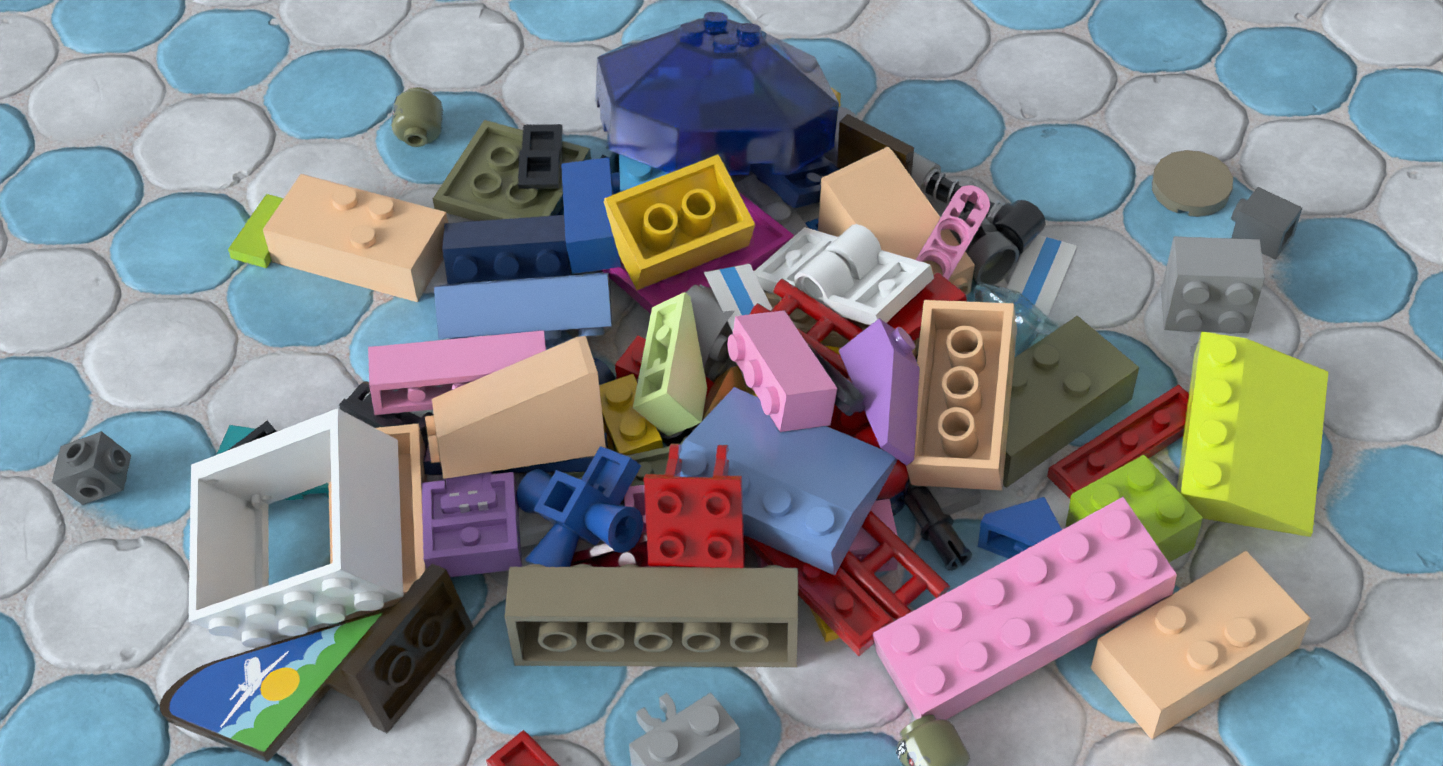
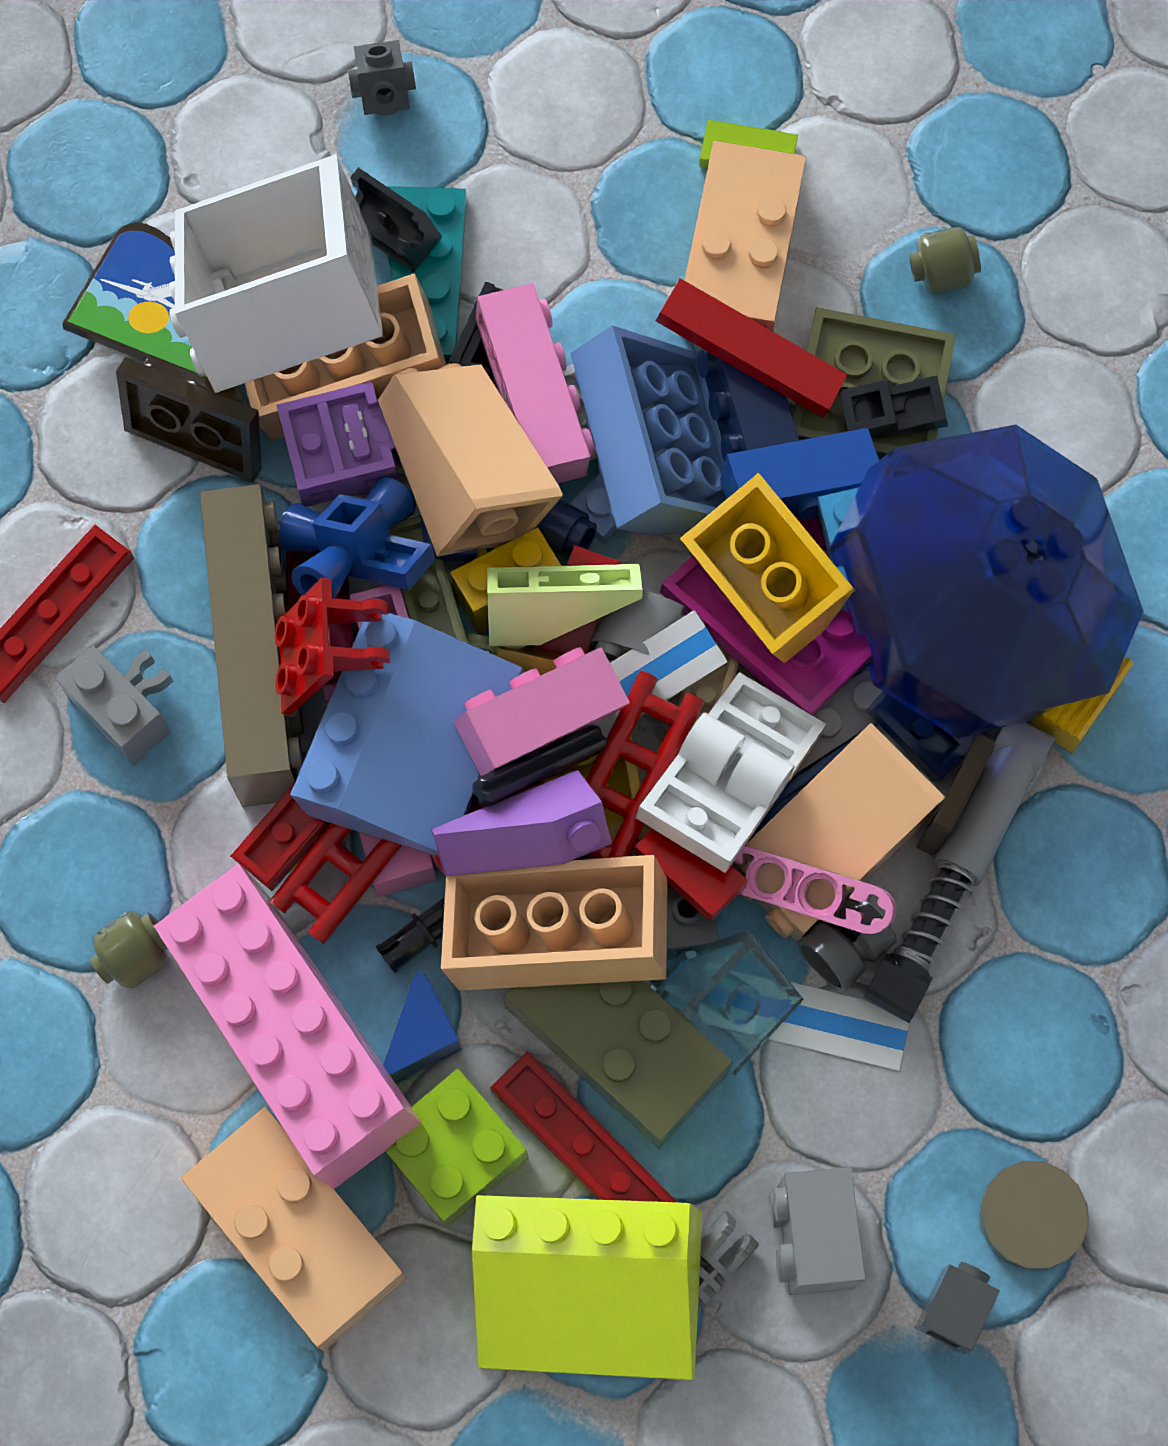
camera: 80 degrees right, 20 degrees up
none -> red tile [655,278,847,418]

